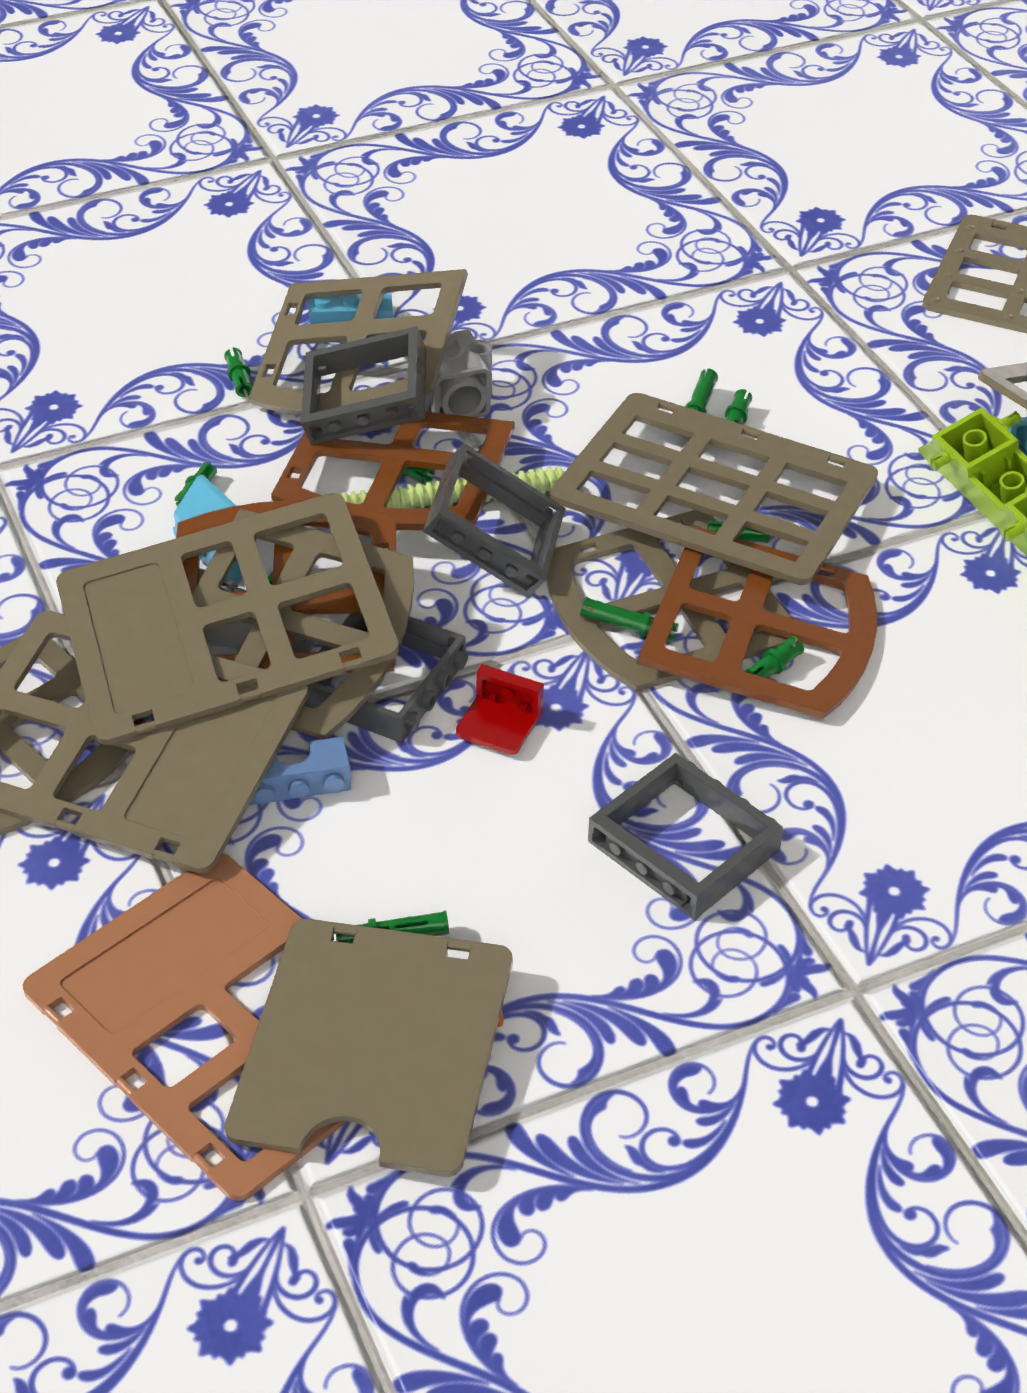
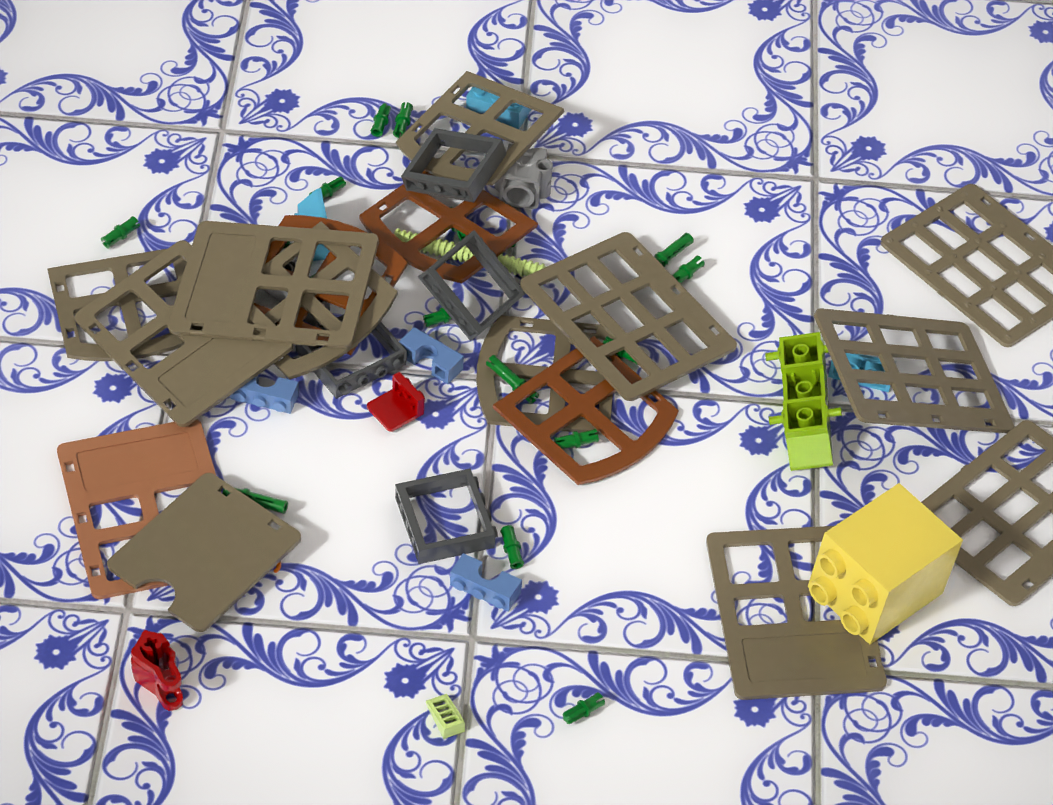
camera: 25 degrees right, 5 degrees up
none -> red piece [131,630,183,711]
none -> green axle [370,103,391,137]
none -> medium blue arch [399,327,464,384]
none -> green pin [423,307,452,328]
none -> yellowish green slope [426,694,465,739]
none -> medium blue arch [450,553,522,612]
none -> green pin [500,525,524,569]

